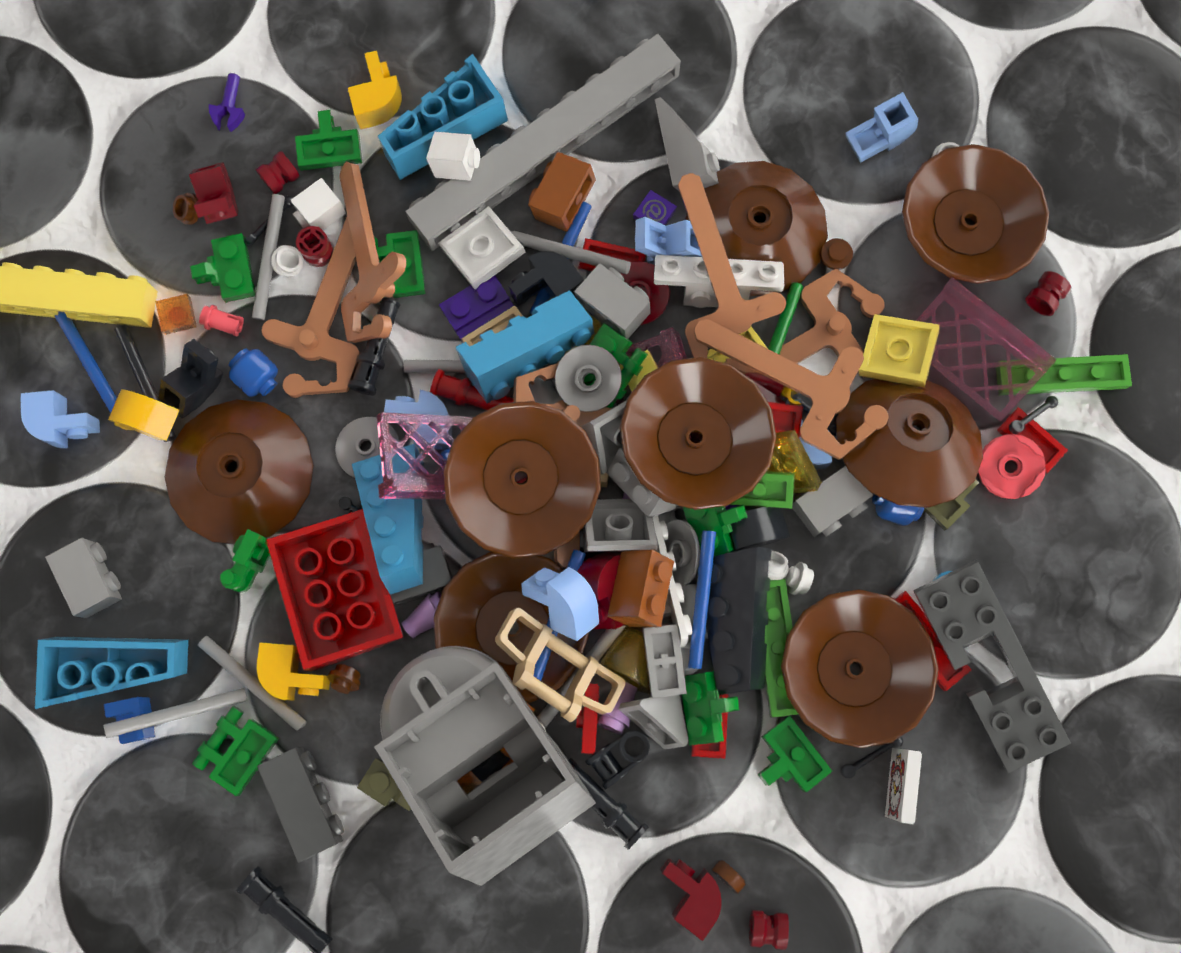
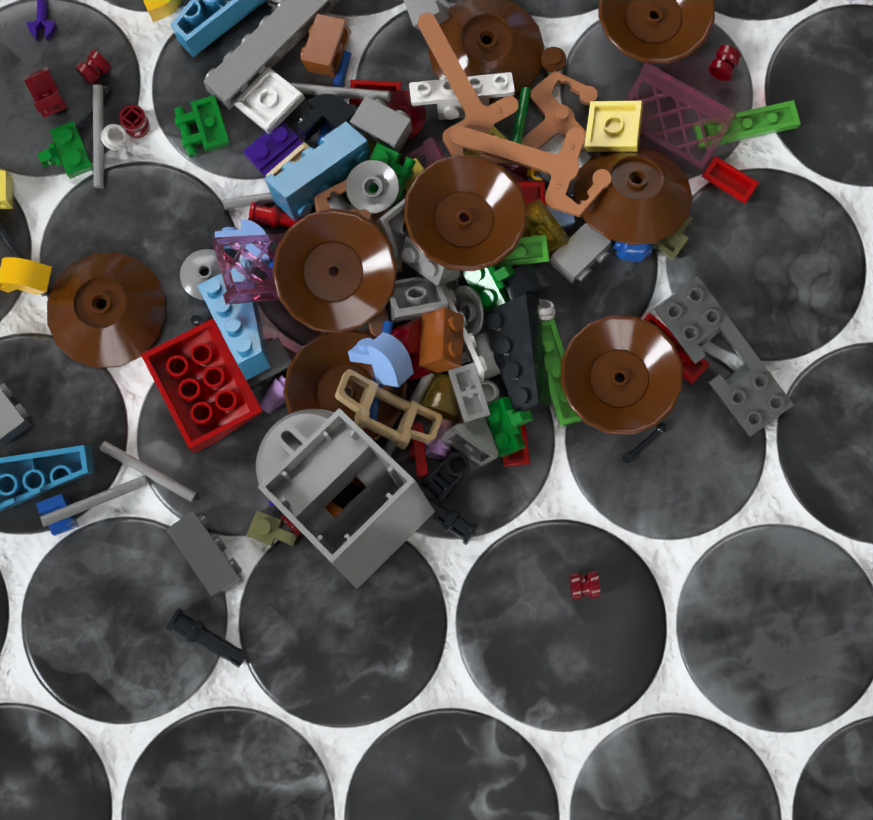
camera: 10 degrees left, 0 degrees up
clear orange plate [155,294,197,335] -> none
black brick [158,339,223,419] -> none
reddish brown plate [173,193,198,225] -> none
green plate [192,706,279,796] -> none
coral pin [199,305,244,337] -> none
green plate [220,529,270,593] -> none
blue head [228,348,278,397] -> none
yellow brick [257,642,330,701] -> none
nougat piece [262,216,360,398] -> none
white brick [291,178,346,230] -> none
green hinge [295,110,363,171] -> none
reddish brown plate [327,664,361,694] -> none
nougat piece [339,162,406,343] -> none
black pin [348,297,400,396] -> none
white brick [426,132,480,181] -> none
dark purple tile [633,190,677,226] -> none
light blue brick [635,217,702,264] -> none
dark red brick [660,858,722,941] -> none
blue bar [688,530,716,669] -> none
reddish brown tile [711,860,746,894] -> none
green hinge [757,716,832,792] -> none
white plate [785,562,814,595] -> none
white tile [885,748,922,824] -> none
coral plate [978,434,1046,499] -> none
black hinge [1009,396,1058,434] -> none

